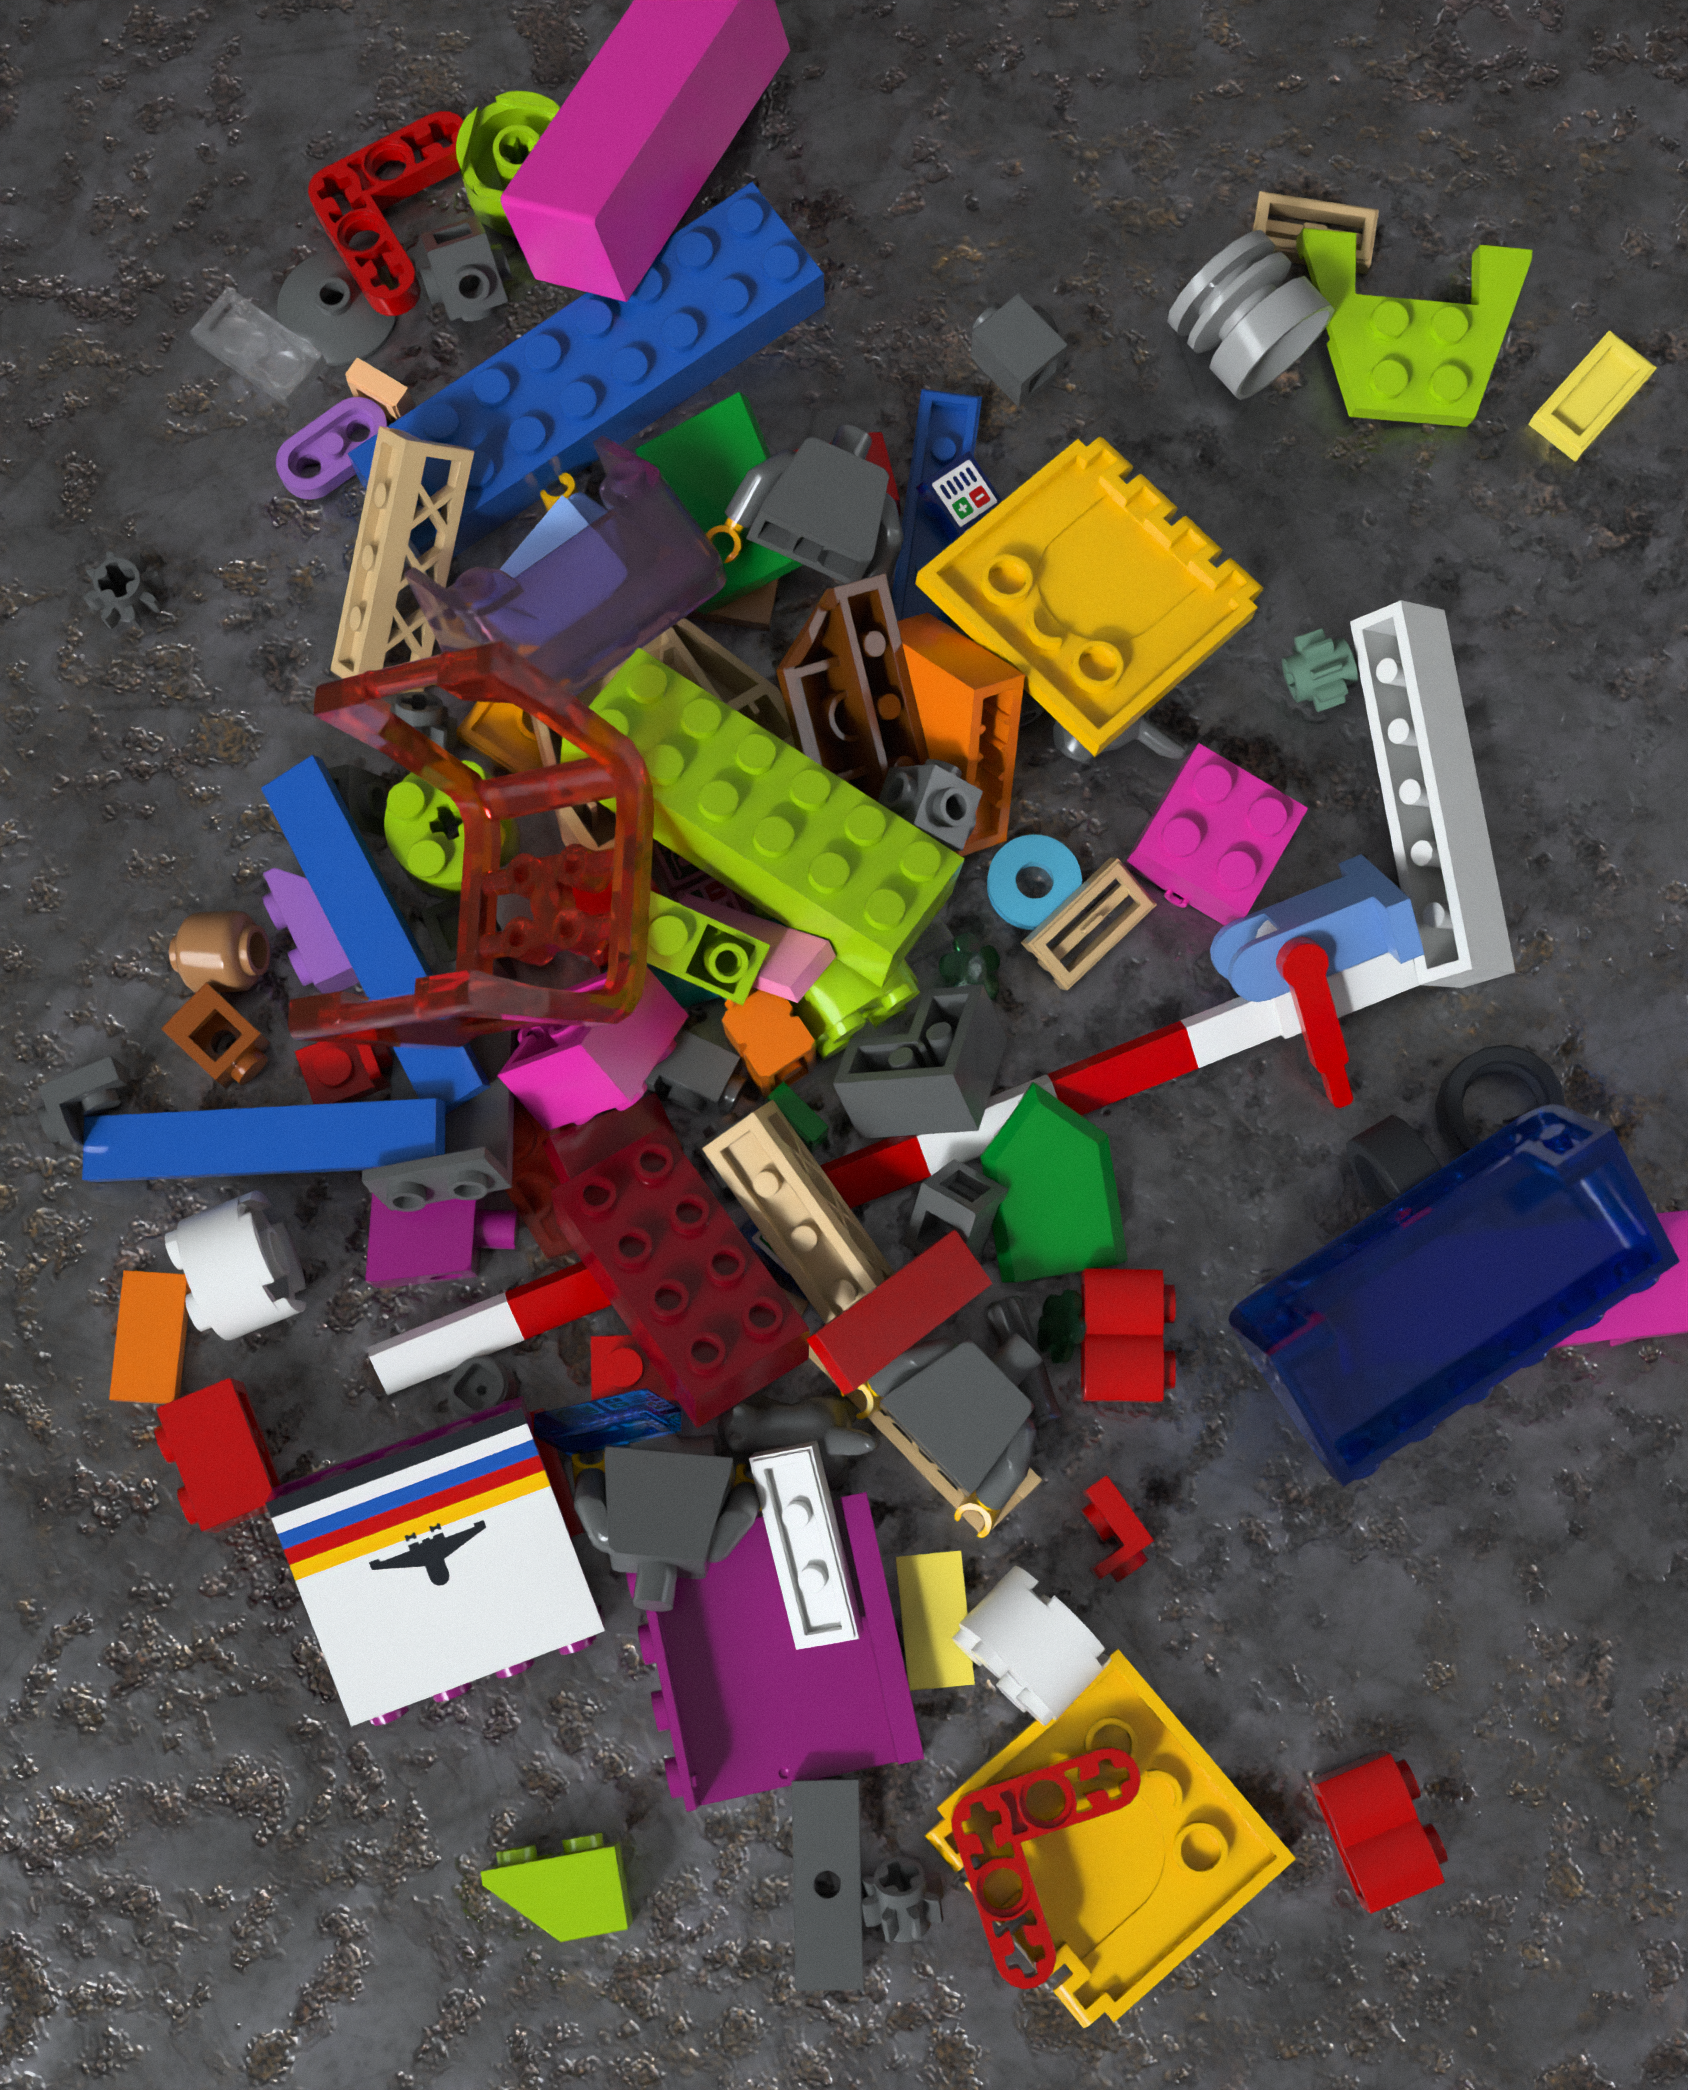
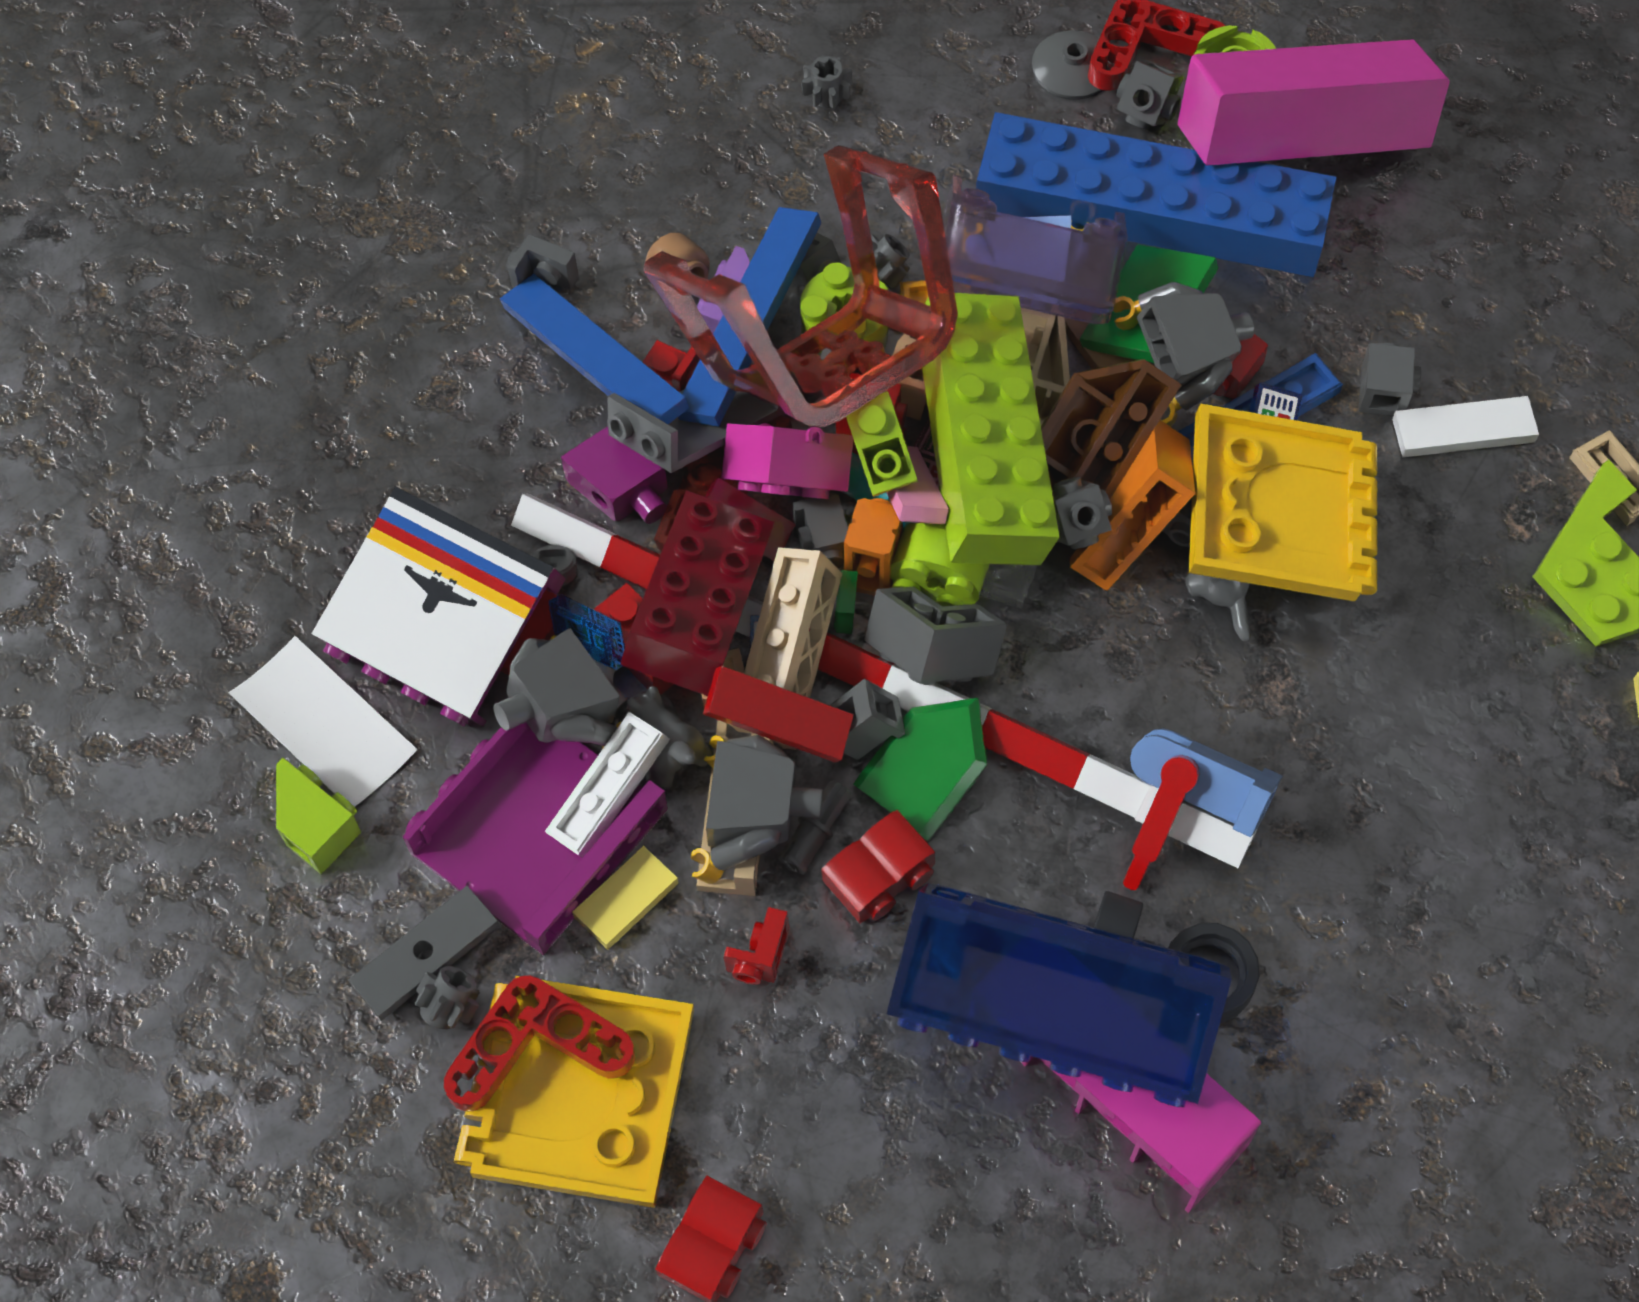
camera: 50 degrees right, 15 degrees down
orange tile [109,1270,191,1404] -> none
red brick [154,1378,282,1533] -> none
dark orange brick [161,982,271,1089] -> none
white brick [165,1190,306,1341] -> none
clear plate [190,287,327,410] -> none
medium lavender plate [276,397,389,499] -> none
tan fence [331,426,474,693] -> none
light nougat tile [345,358,416,423] -> none
clear green plant [939,933,1000,1000] -> none
white brick [952,1566,1112,1726] -> none
medium azure piece [987,834,1082,930] -> none
tan tile [1021,857,1157,991] -> none
clear green plant [1037,1289,1086,1364] -> none
dark pink brick [1123,743,1308,926] -> none
light grey wheel [1167,230,1335,400] -> none
sand green gear [1282,628,1358,712] -> none
white brick [1350,600,1515,988] -> none
none -> white sticker [228,636,418,807]
none -> white tile [1392,396,1539,458]

